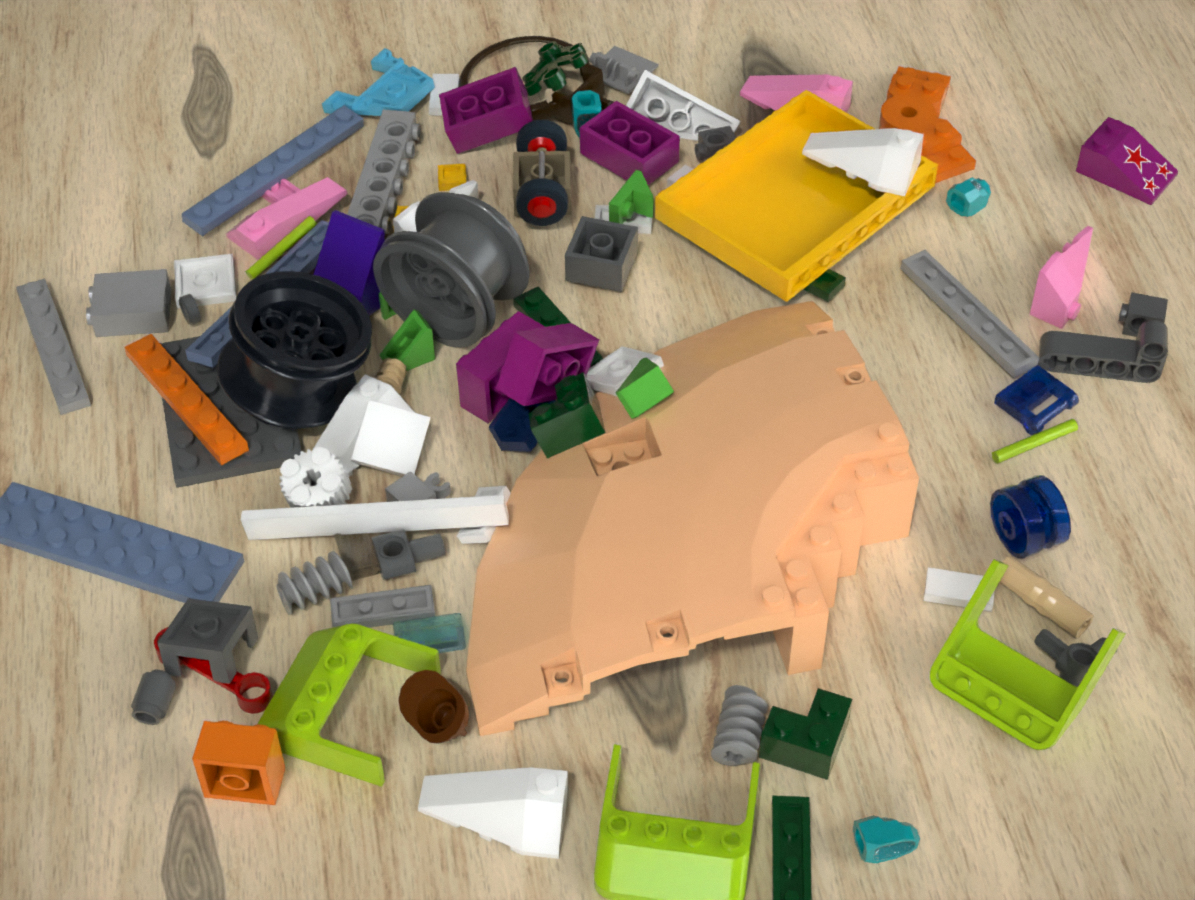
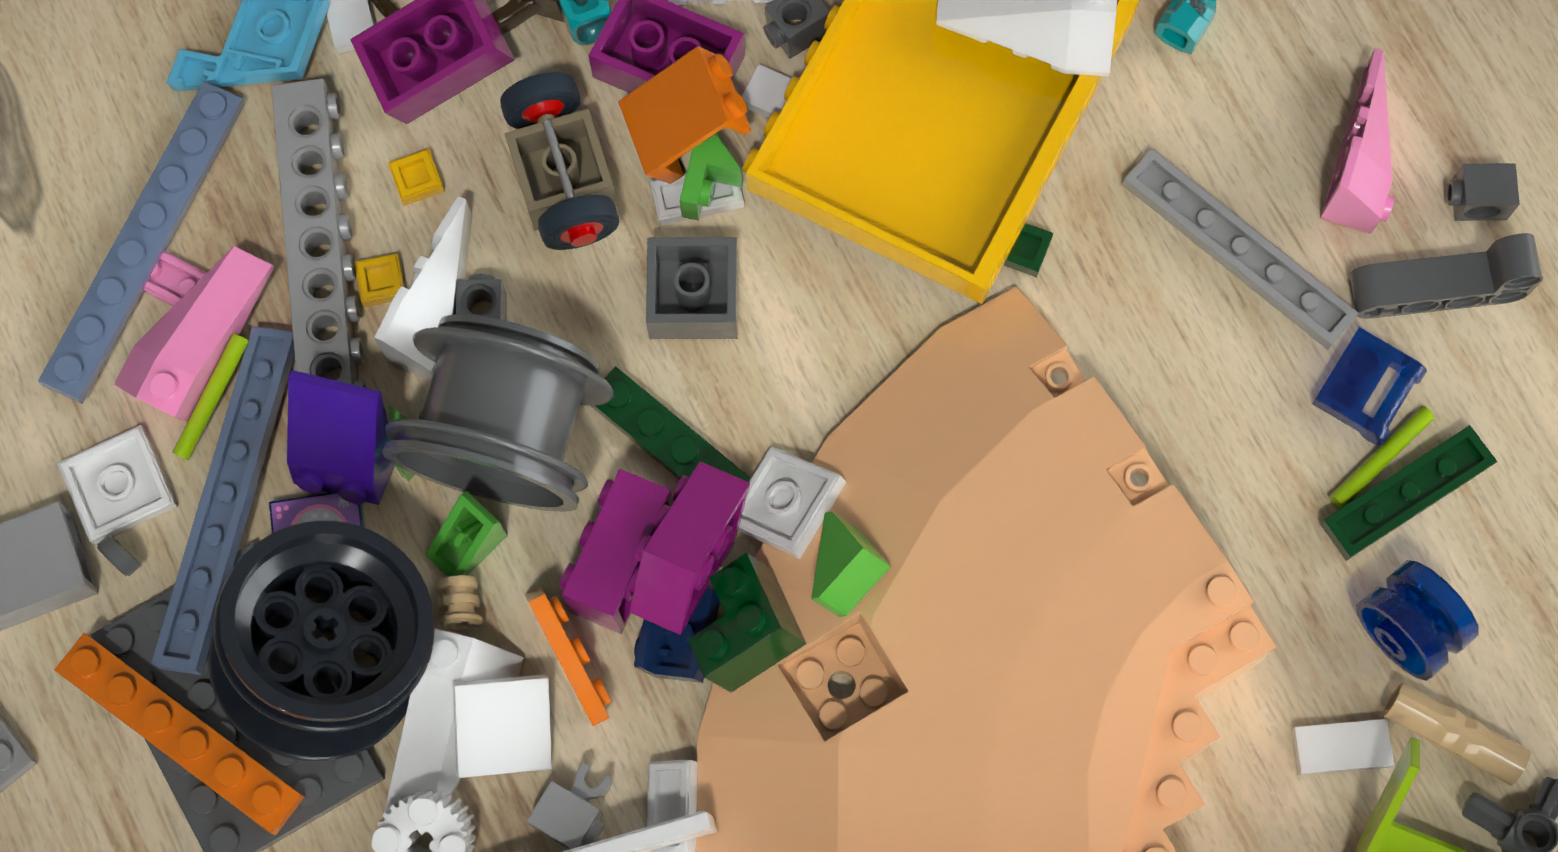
camera: 15 degrees left, 25 degrees up
none -> orange wing [525,586,612,726]
none -> orange panel [618,46,752,184]
none -> dark green plate [1320,425,1498,561]

